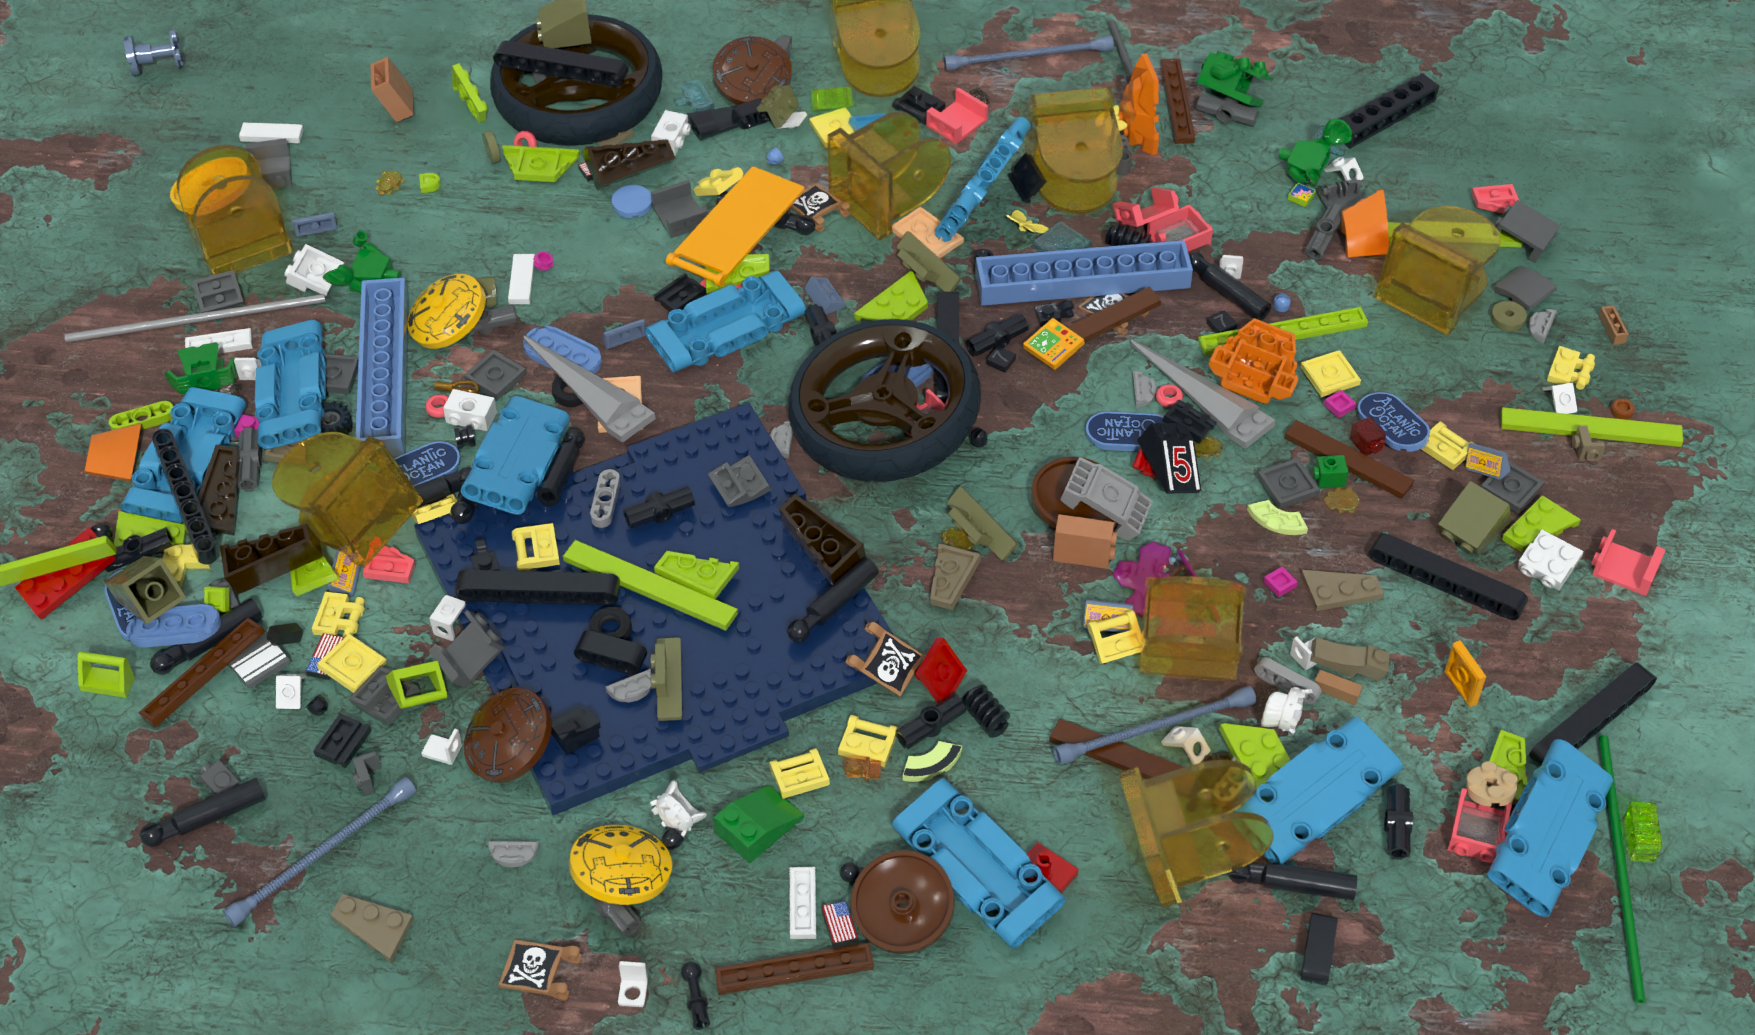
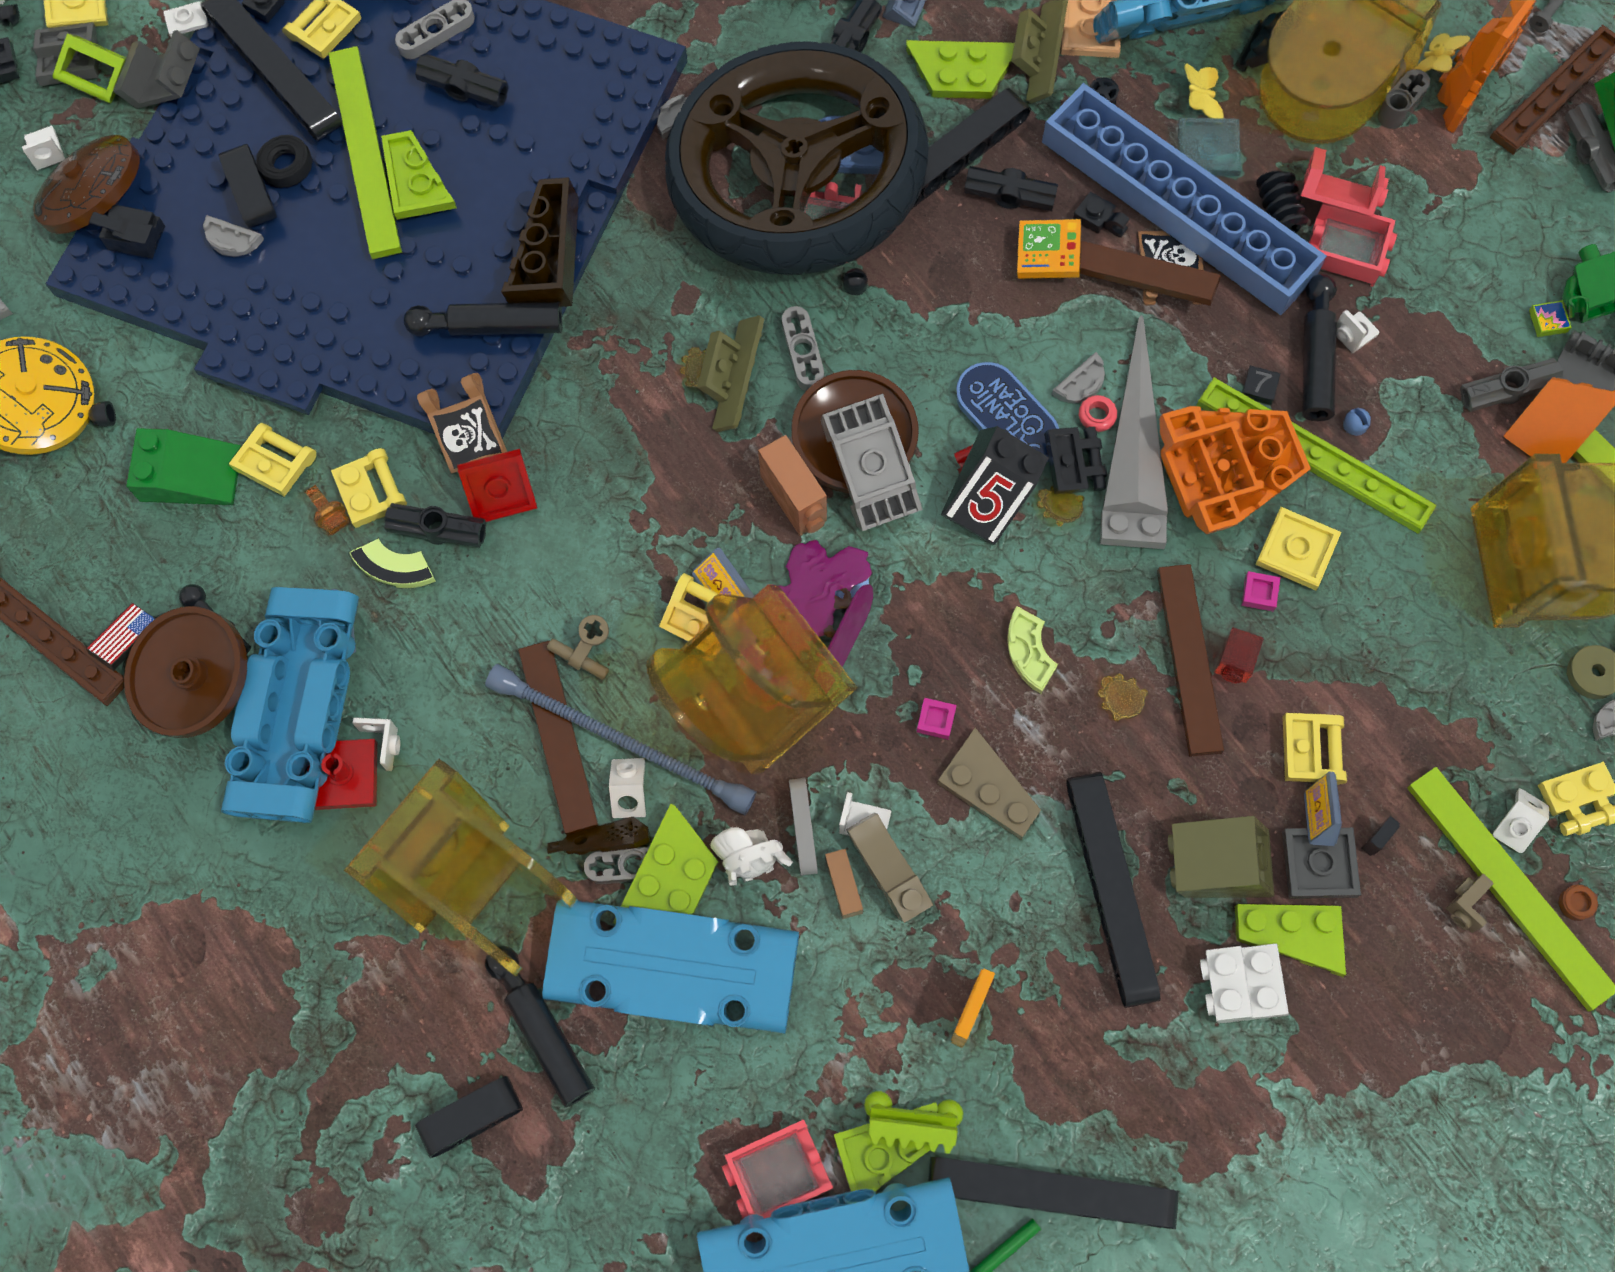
camera: 50 degrees right, 20 degrees up
white hair [650,780,707,837] -> none
olive bracket [651,638,682,721] -> none
dark grey slope [708,455,771,507] -> none
white tile [790,867,816,939] -> none
dark tan wing [930,543,981,610] -> none
black piece [961,684,1010,738] -> none
black tile [986,346,1016,373] -> none
dark grey plate [1257,458,1320,509] -> none
green brick [1312,455,1348,489] -> none
tile [1358,392,1430,452] -> none
black piece [1384,784,1413,860] -> none
tan plate [1466,761,1518,807] -> none
coral panel [1591,529,1666,596] -> none
none -> white bracket [352,718,401,771]
none -> dark tan piece [547,615,609,680]
none -> light grey beam [782,306,824,391]
none -> lime gear [864,1091,963,1154]
none -> black tile [1361,816,1400,856]

